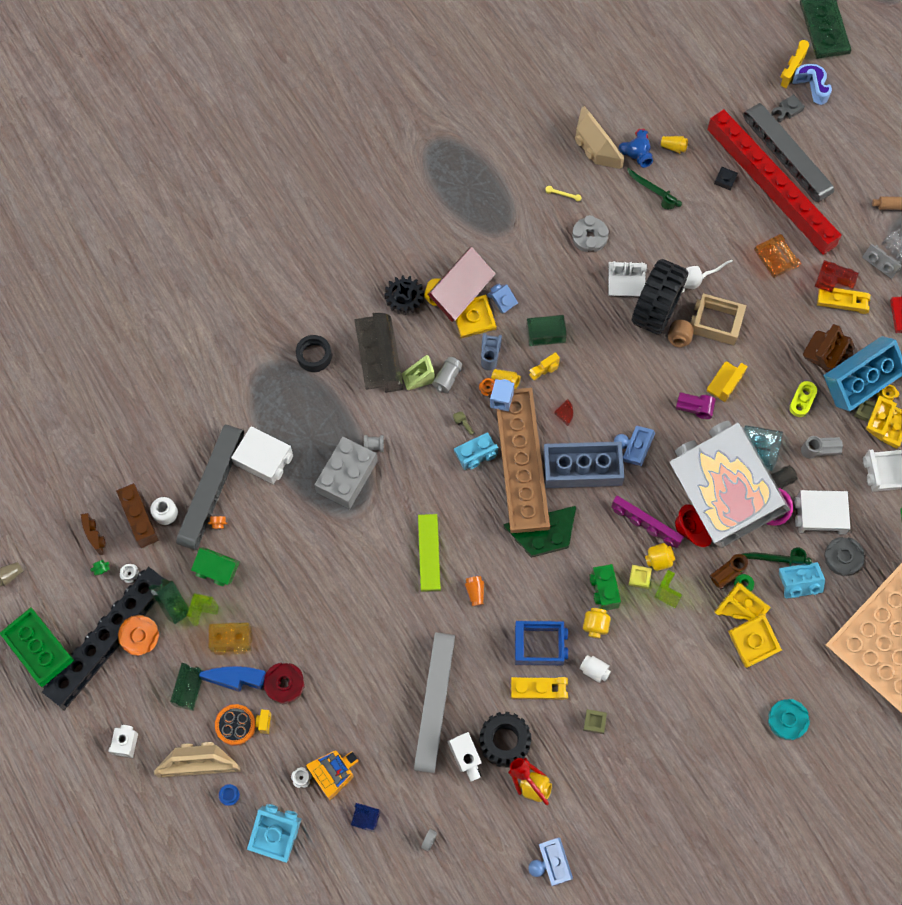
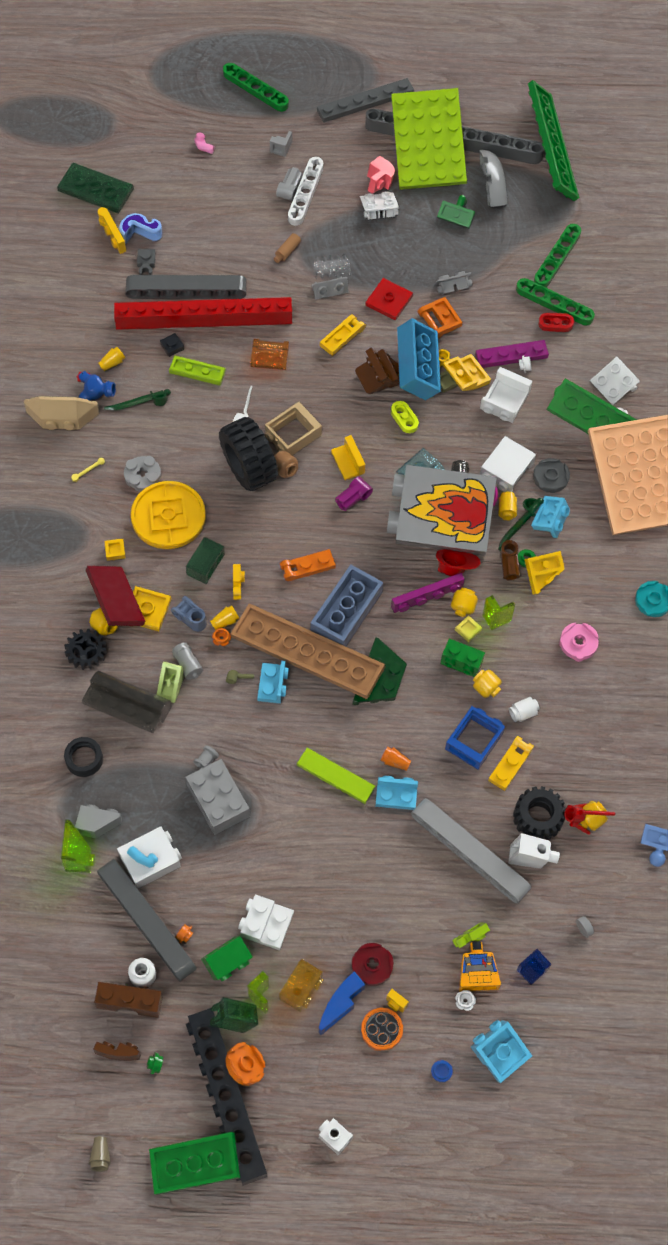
camera: 60 degrees left, 5 degrees down
white plate [120,564,139,583] -> none
tan wedge [154,742,241,778] -> none
clear green hinge [170,663,203,711] -> none
medium blue bracket [487,283,518,313] -> none
light blue brick [490,379,514,412] -> none
clear red tile [554,399,573,426] -> none
olive plate [583,709,607,734] -> none
white hinge [608,261,647,297] -> none
medium blue plate [614,426,655,466] -> none
yellow tile [728,614,782,668] -> none
light grey piece [801,436,843,459] -> none
clear red plate [814,260,859,293] -> none
none -> clear neon green slope [61,819,95,873]
none -> light grey slope [75,804,122,838]
none -> yellow plate [104,539,126,561]
none -> medium azure arm [127,846,158,868]
none -> yellow plate [131,481,206,549]
none -> lime tile [169,355,226,386]
none -> white plate [238,894,294,950]
none -> orange plate [280,549,336,581]
none -> medium azure bracket [375,776,418,810]
none -> lime plate [452,922,490,948]
none -> yellow brick [498,492,517,521]
none -> bright pink plate [559,623,599,662]

